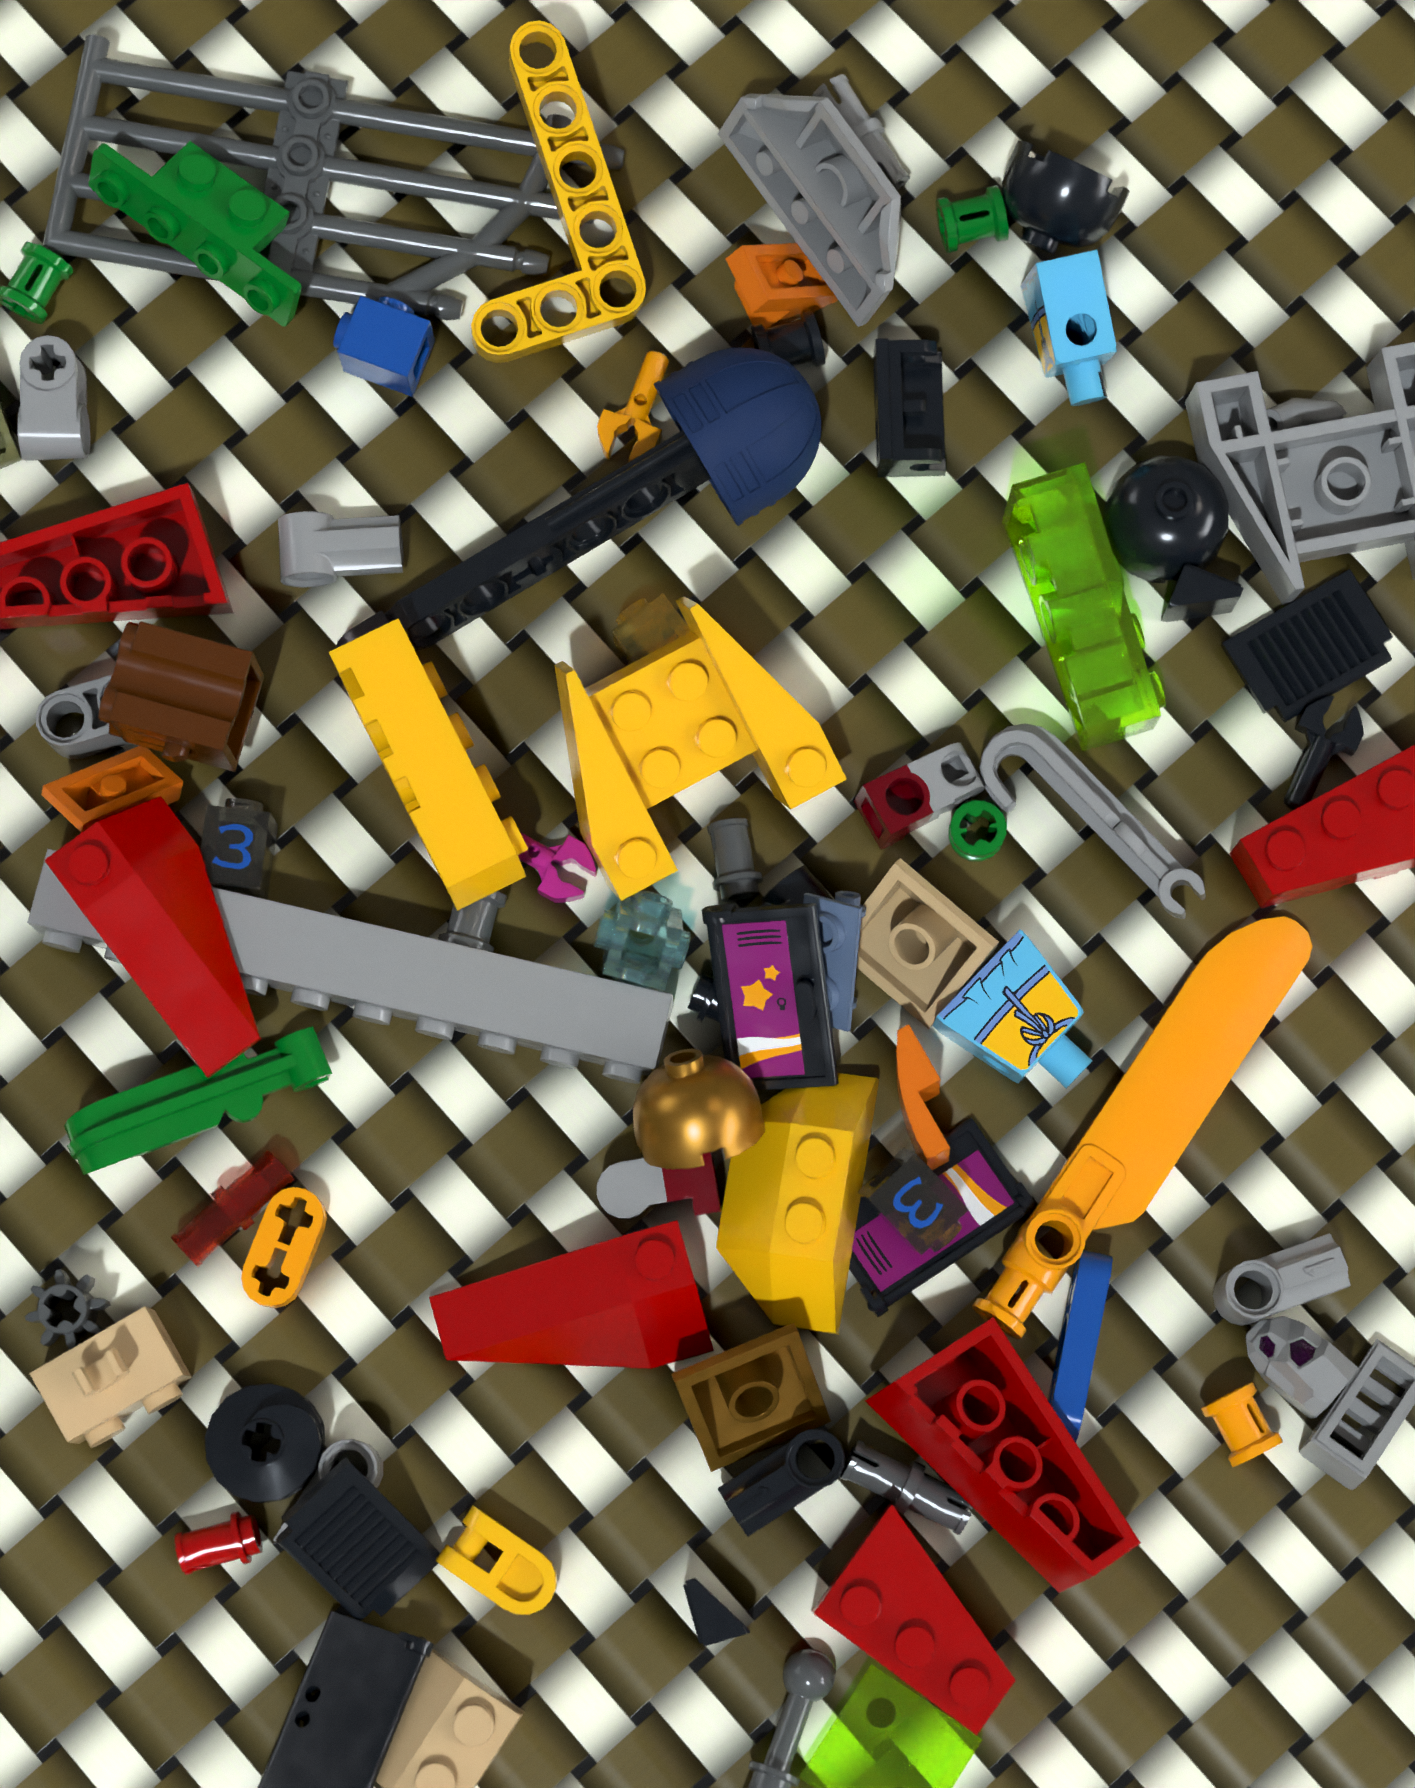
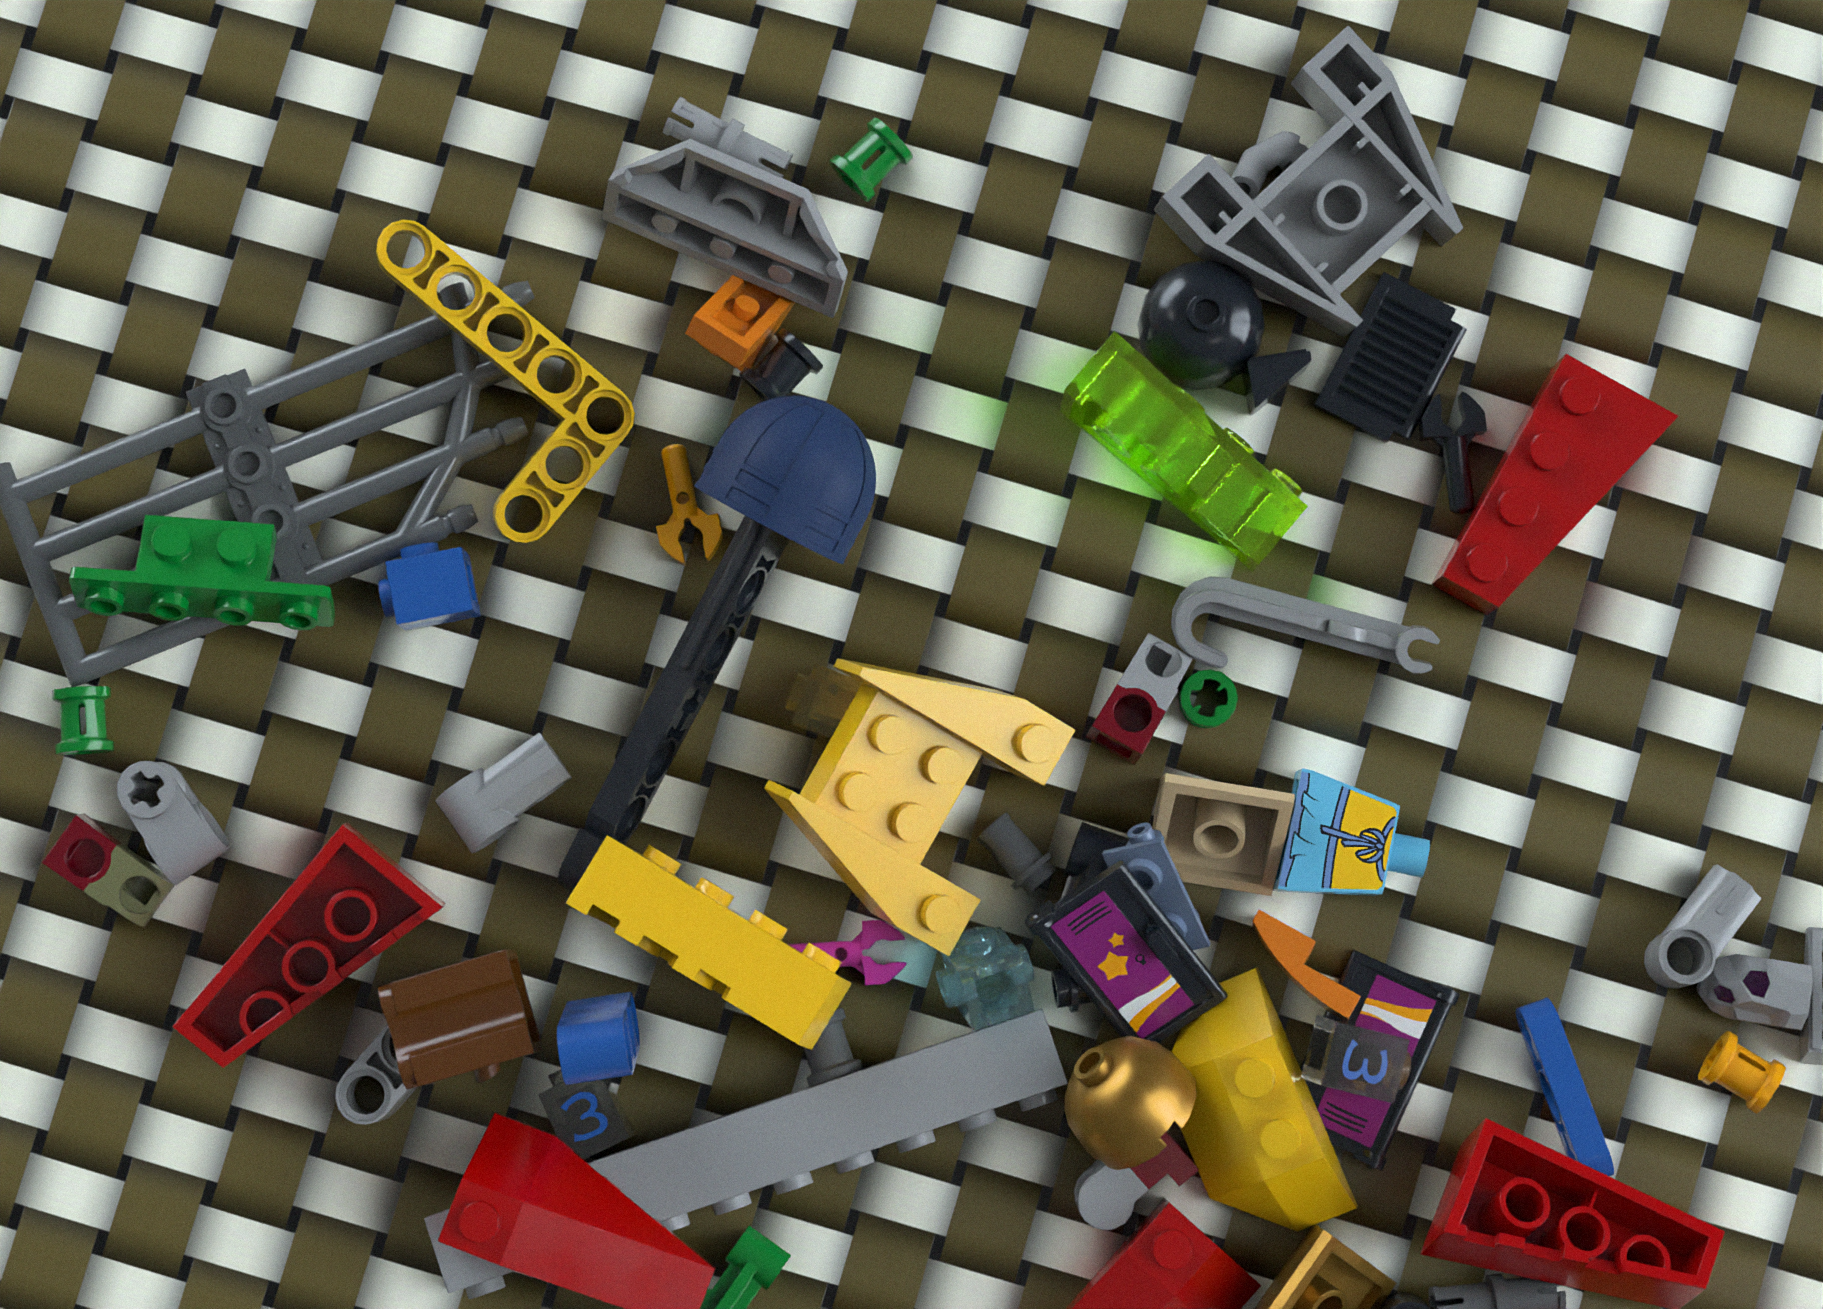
camera: 30 degrees left, 5 degrees up
orange slope [41,746,183,833] -> none
black hinge [873,338,946,478] -> none
light orange piece [972,916,1312,1340] -> none
black cylinder [1002,141,1130,254] -> none
medium azure torso [1021,249,1117,406] -> none
none -> blue beam [557,992,640,1085]

